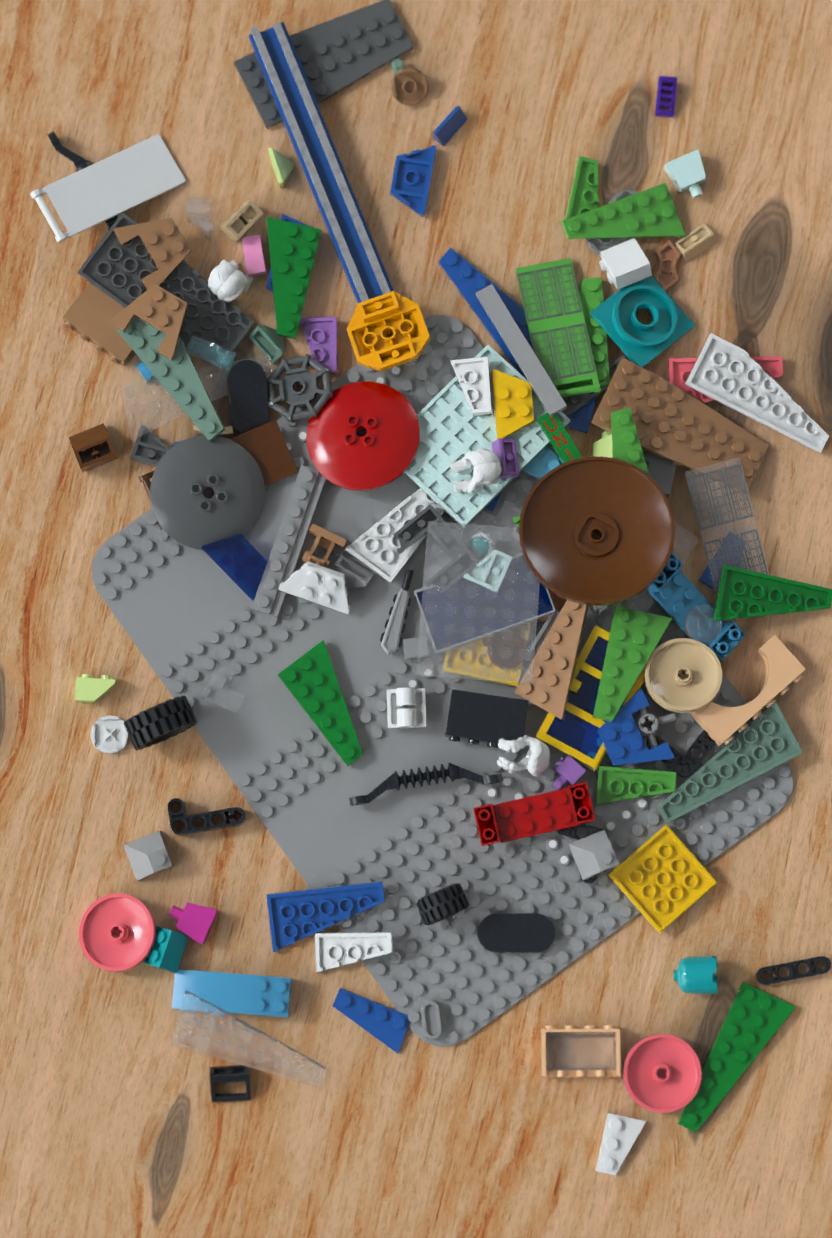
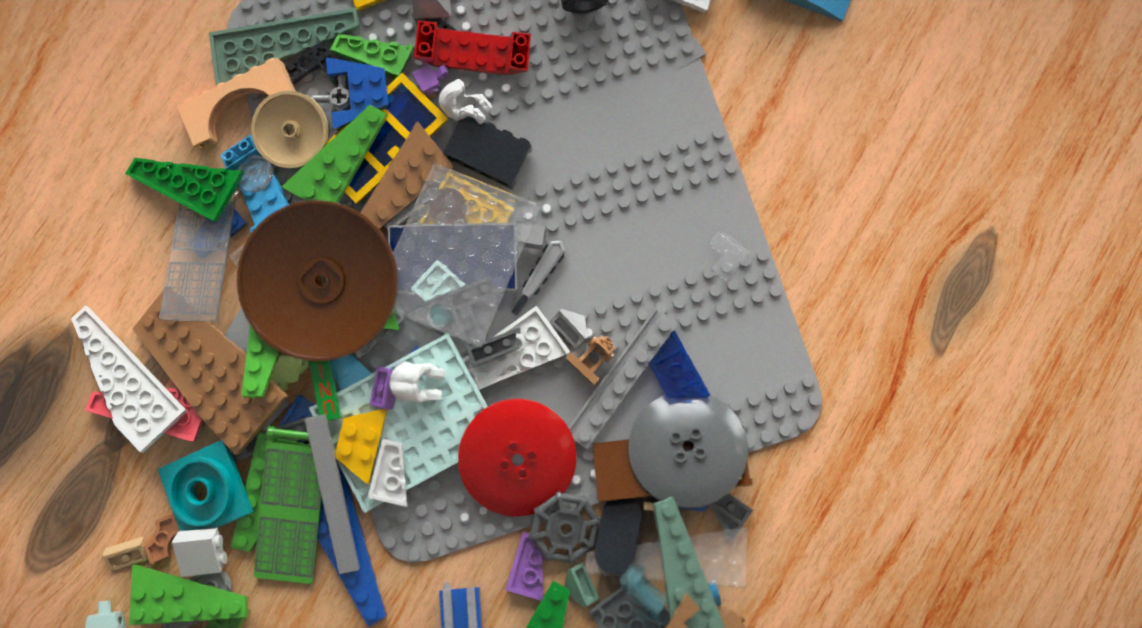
camera: 155 degrees left, 0 degrees up
reddish brown slope [68,423,118,472] -> none
yellowish green slope [75,674,117,703] -> none
coral dish [79,893,156,972] -> none
white tile [91,715,129,754] -> none
black tyre [124,695,198,750] -> none
light grey slope [124,831,173,881] -> none
teal slope [143,926,189,973] -> none
black beam [168,798,246,836] -> none
dark pink torso [169,903,218,945] -> none
blue wing [266,881,385,952] -> none
white wing [278,561,350,614] -> none
green wing [278,640,363,767] -> none
light orange piece [347,291,431,371] -> none
black piece [349,763,503,806] -> none
white plate [386,687,426,729] -> none

